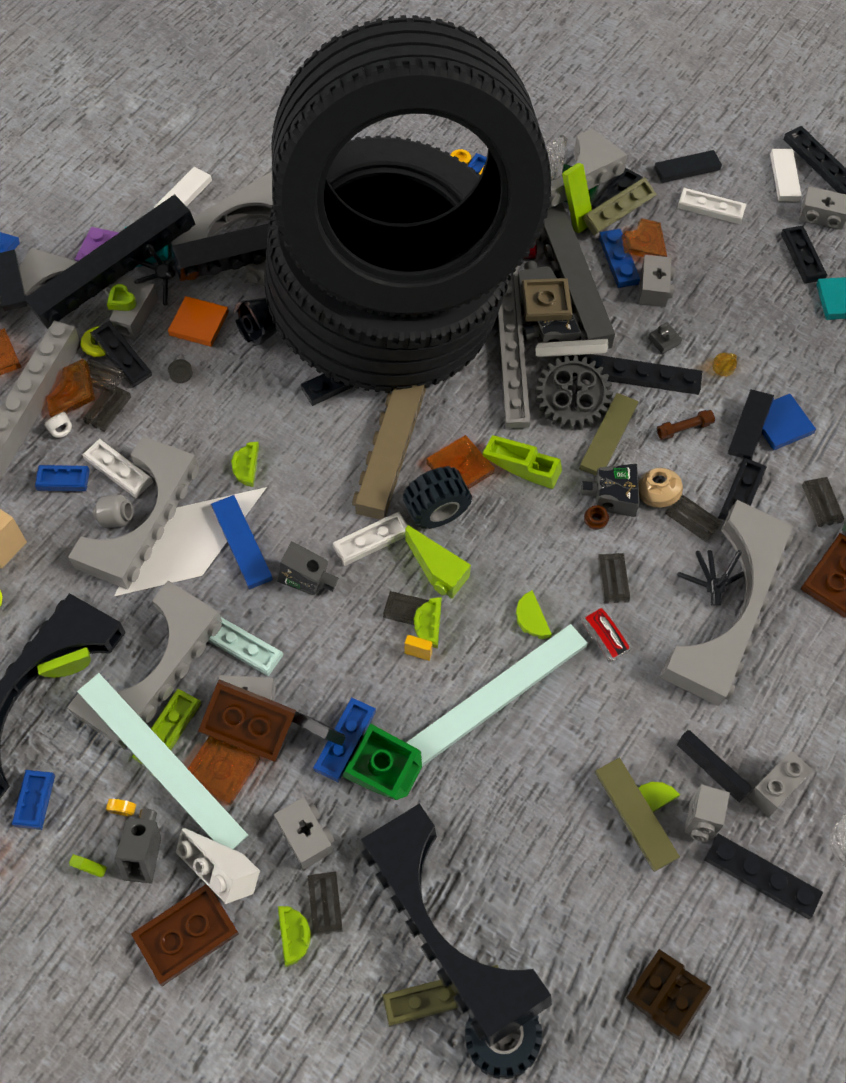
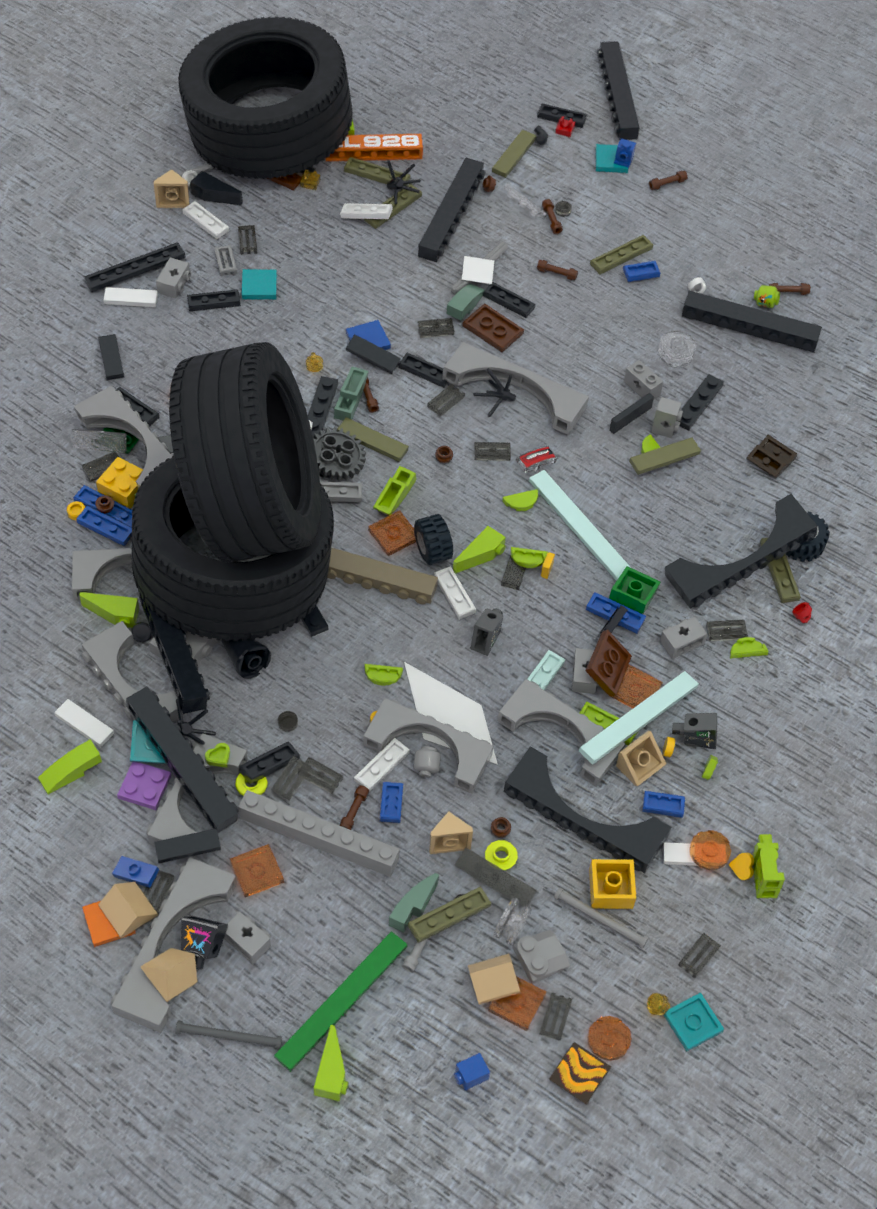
camera: 90 degrees left, 5 degrees down
lime tile [37,647,91,678] -> none
white tile [44,412,72,438] -> none
clear orange tile [46,359,95,417] -> none
reddish brown plate [131,884,239,986] -> none
orange tile [168,296,229,347] -> none
white slope [176,828,260,904] -> none
blue tile [211,495,273,590] -> none
lime tile [562,163,592,233] -> none
torso [581,464,639,517] -> none
olive tile [582,177,657,236] -> none
tan piece [638,468,683,508] -> none
white tile [677,188,746,224] -> none
none -> lime slope [38,739,102,794]
none -> sand green slope [334,366,369,421]
none -> reddish brown bar [339,785,370,830]
none -> reddish brown plate [491,817,511,838]
none -> tan slope [616,730,666,786]
none -> red tile [792,602,812,623]

